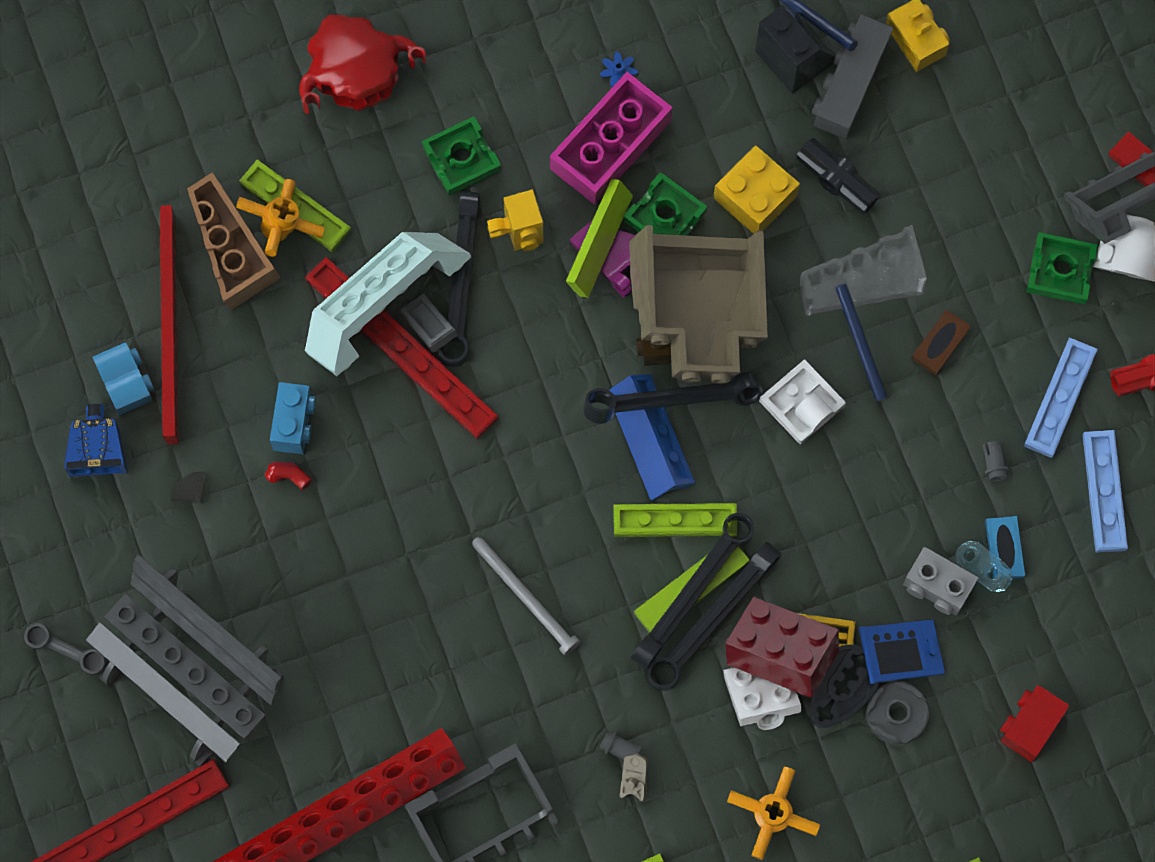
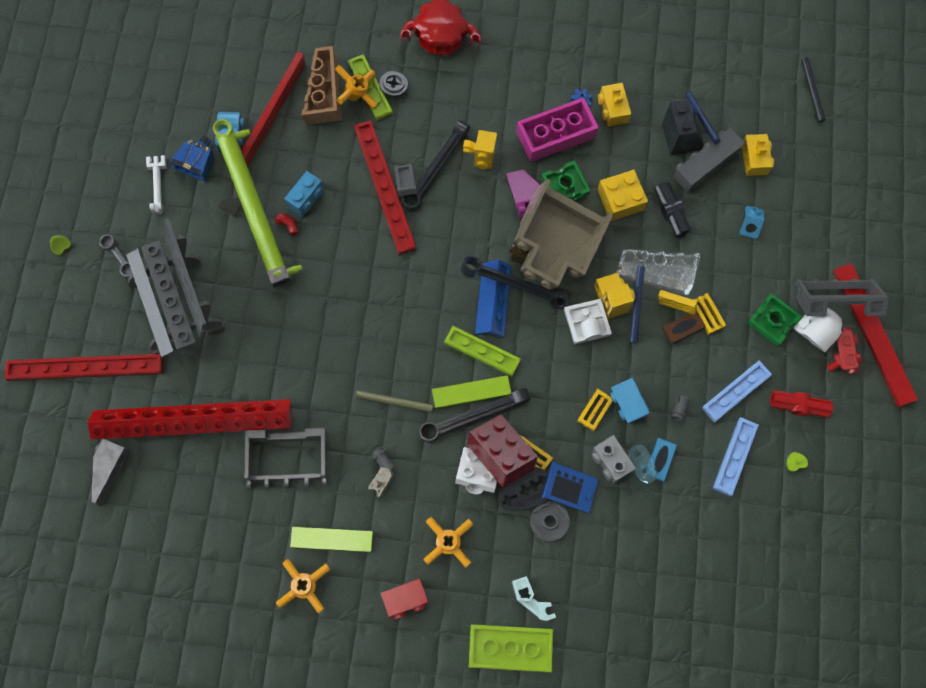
camera: 25 degrees right, 0 degrees up
light aqua slope [305,232,471,376] -> none
green brick [421,116,502,196] -> none
light grey bar [472,537,581,656] -> none
lime tile [566,179,633,298] -> none
black piece [631,513,754,670] -> none
red brick [1000,684,1070,762] -> none
none -> white hinge [146,155,167,215]
none -> lime piece [213,119,302,288]
none -> olive bar [356,390,433,413]
none -> dark grey gear [380,71,408,97]
none -> light aqua piece [512,576,556,621]
none -> yellow tile [577,389,613,432]
none -> yellow brick [594,273,635,319]
none -> yellow brick [598,83,631,127]
none -> dark azure brick [610,378,651,423]
none -> yellow tile [658,290,697,315]
none -> yellow tile [693,293,726,335]
none -> dark azure bracket [740,206,764,239]

